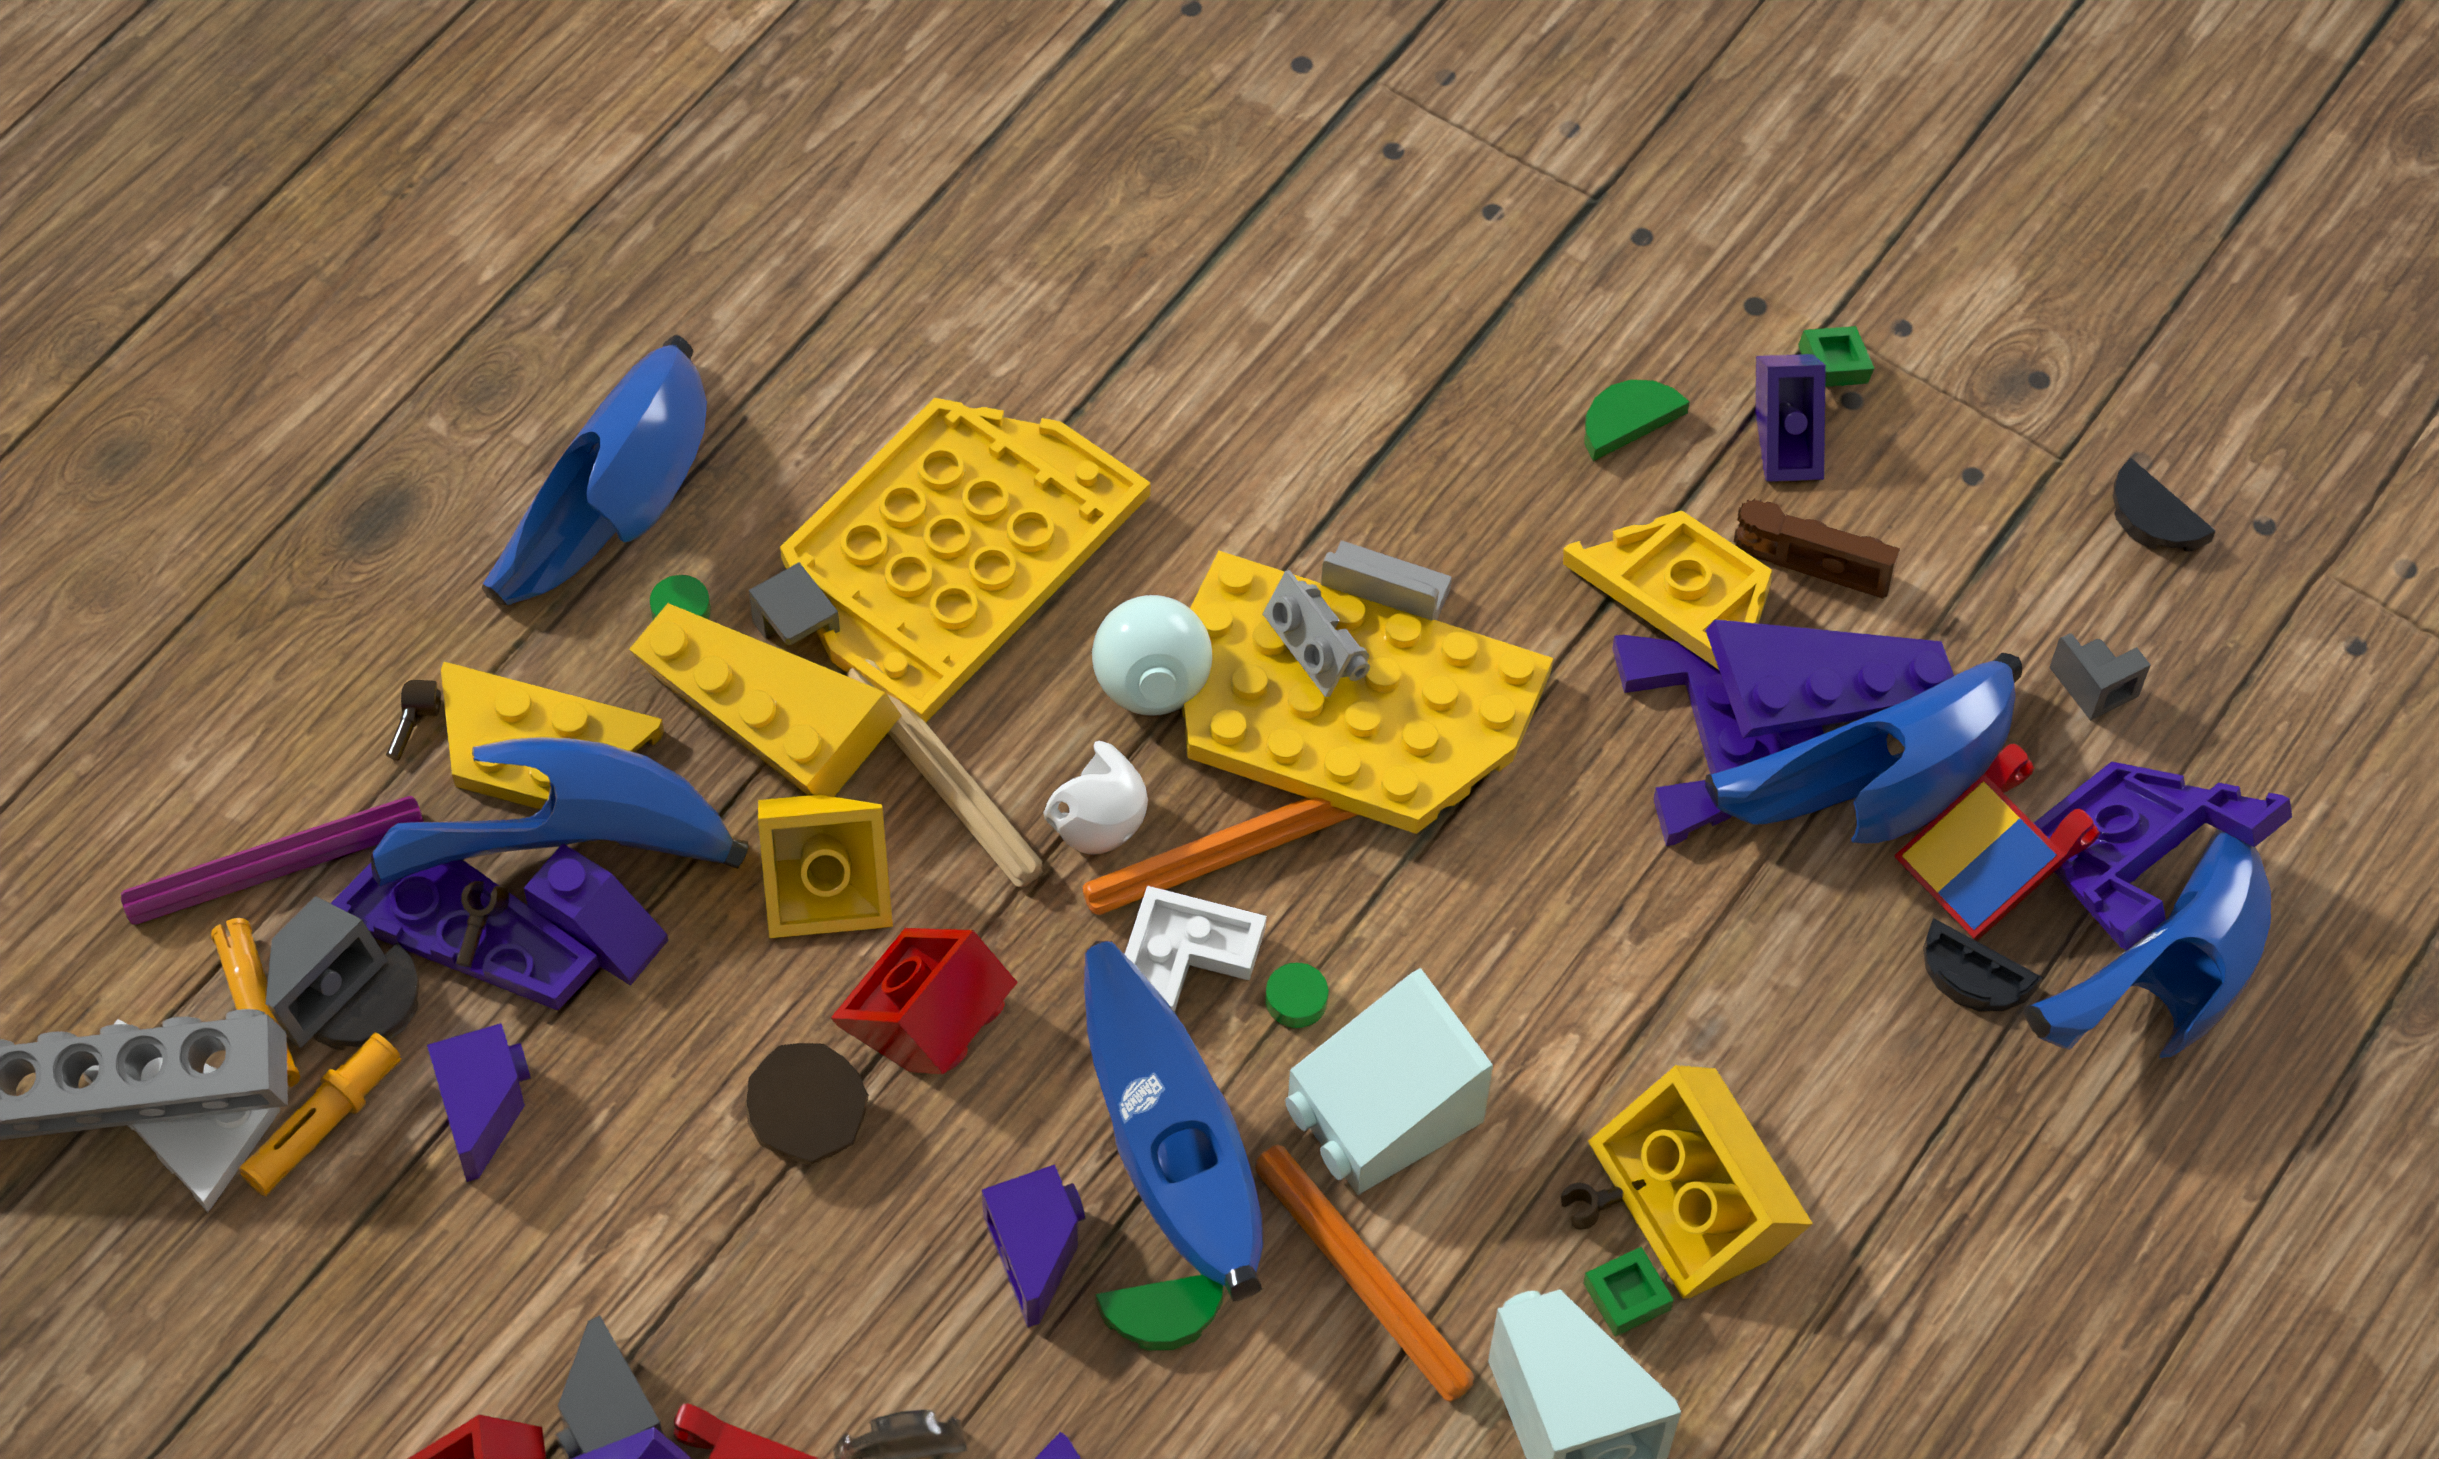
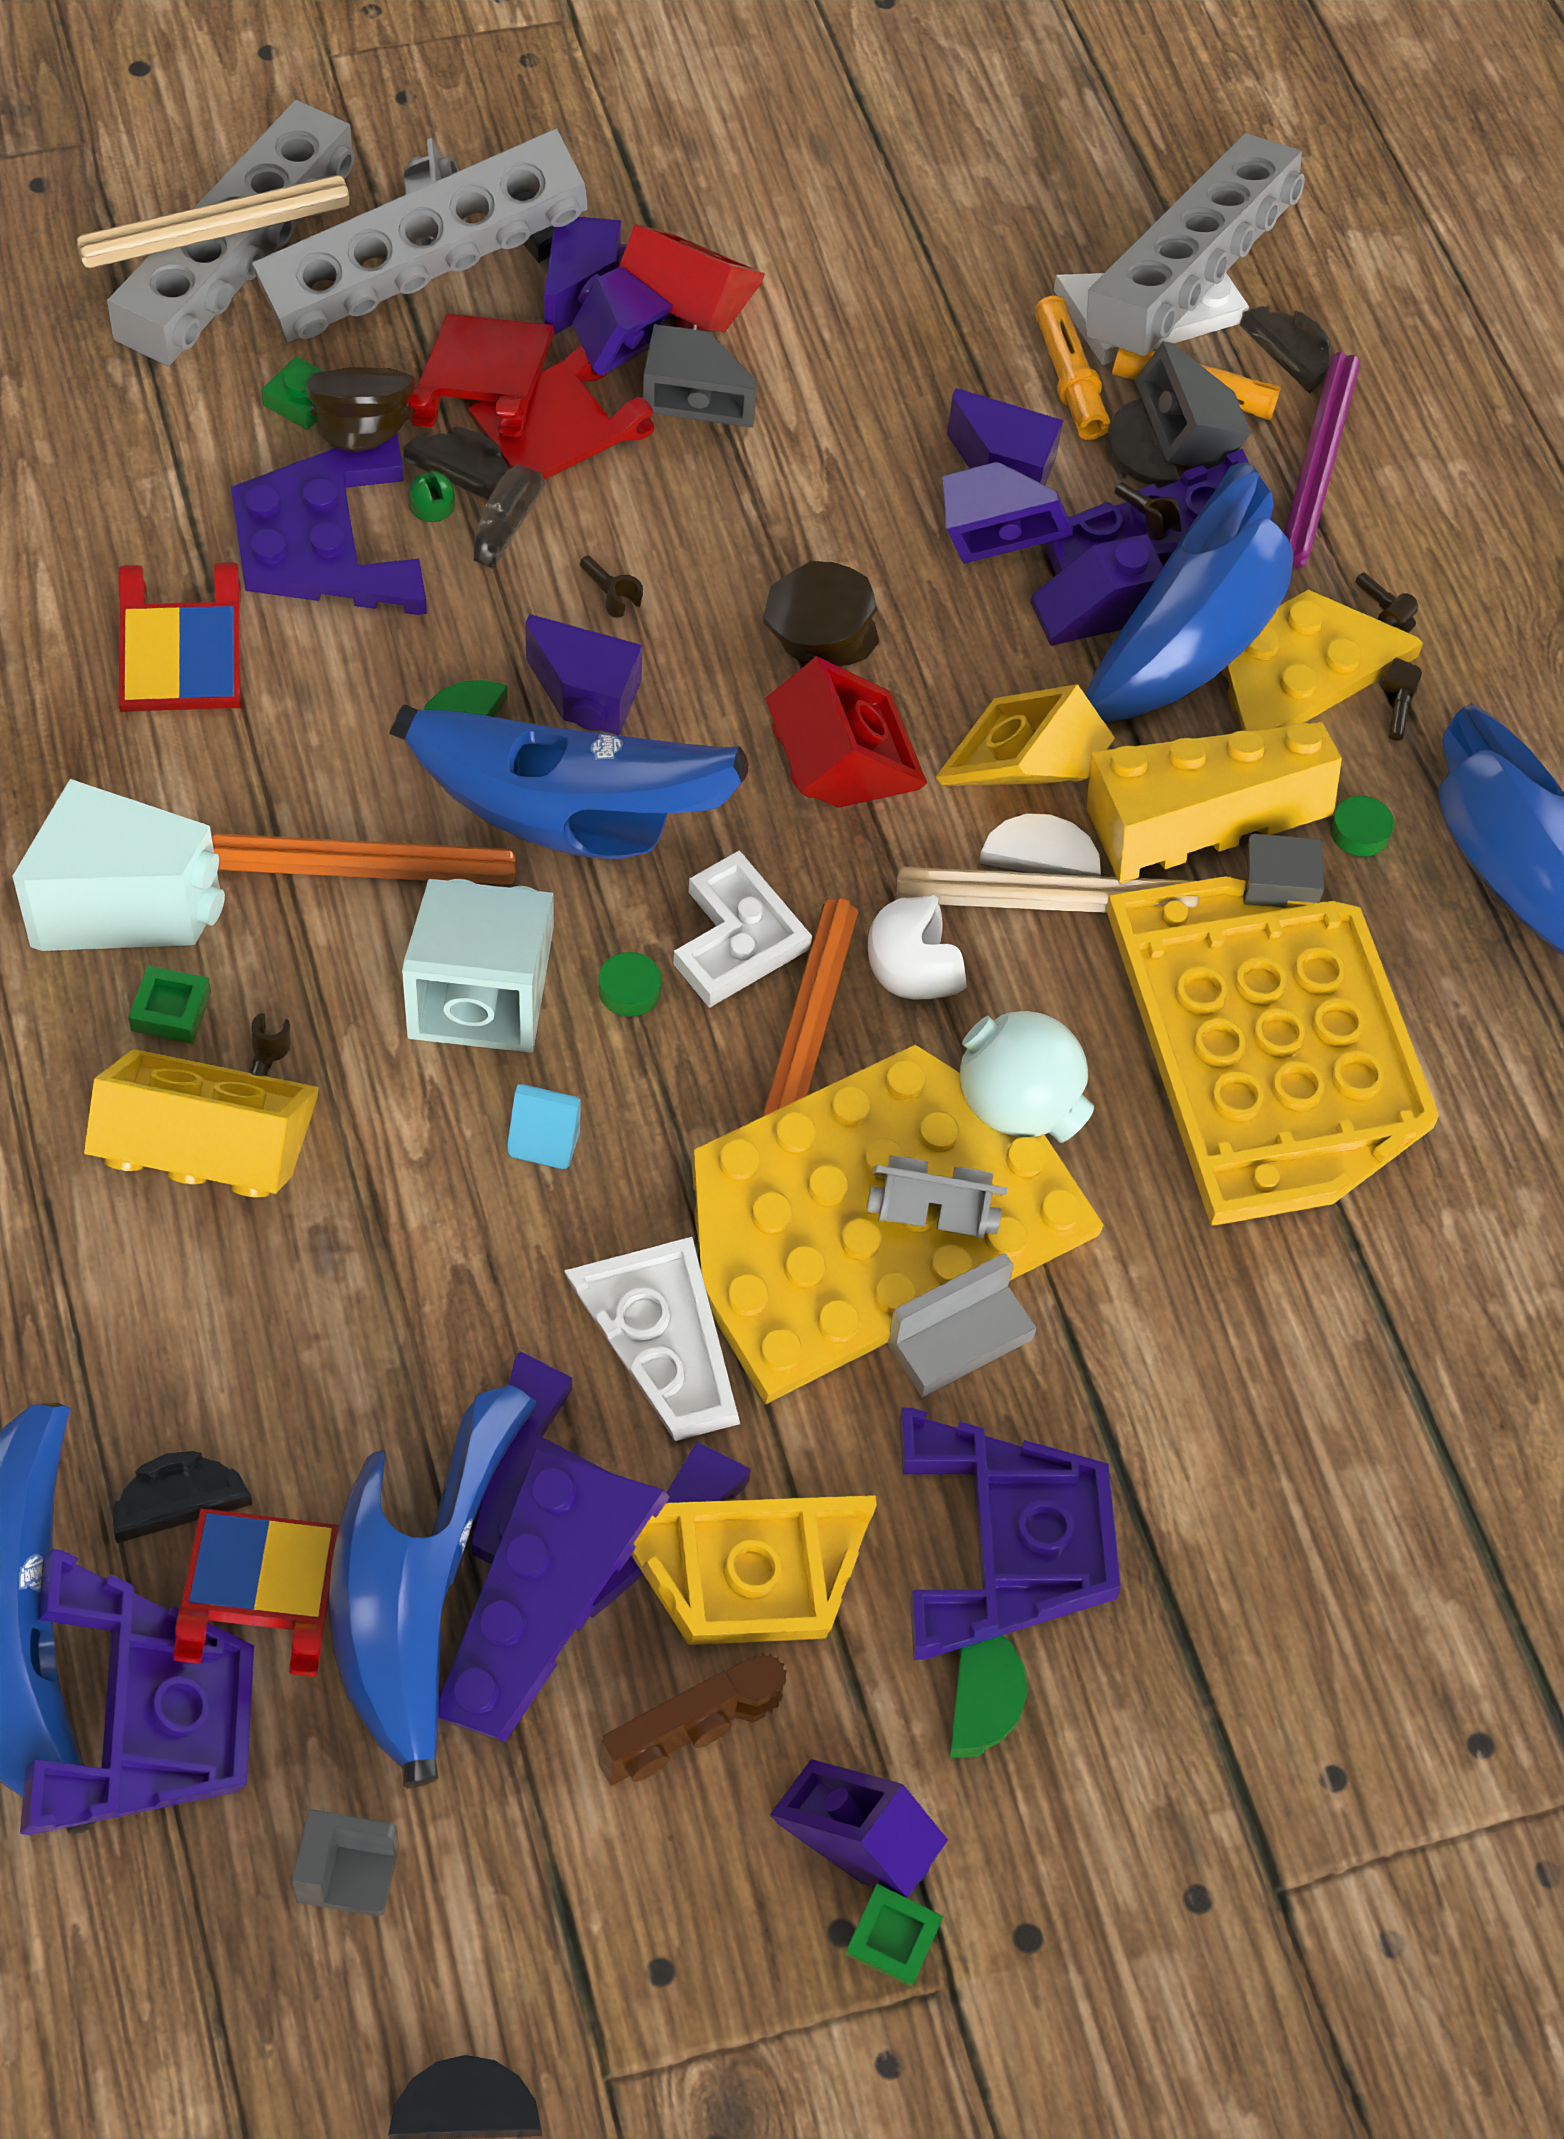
camera: 125 degrees right, 0 degrees up
none -> medium azure slope [507,1084,581,1169]
none -> white wing [564,1237,740,1441]
none -> dark brown hand [580,555,643,618]
none -> dark purple wing [900,1408,1121,1660]
none -> dark purple slope [943,462,1074,564]
none -> white tile [979,814,1101,876]
none -> clear smoke tile [1240,306,1330,394]
none -> dark brown hand [1381,657,1422,741]

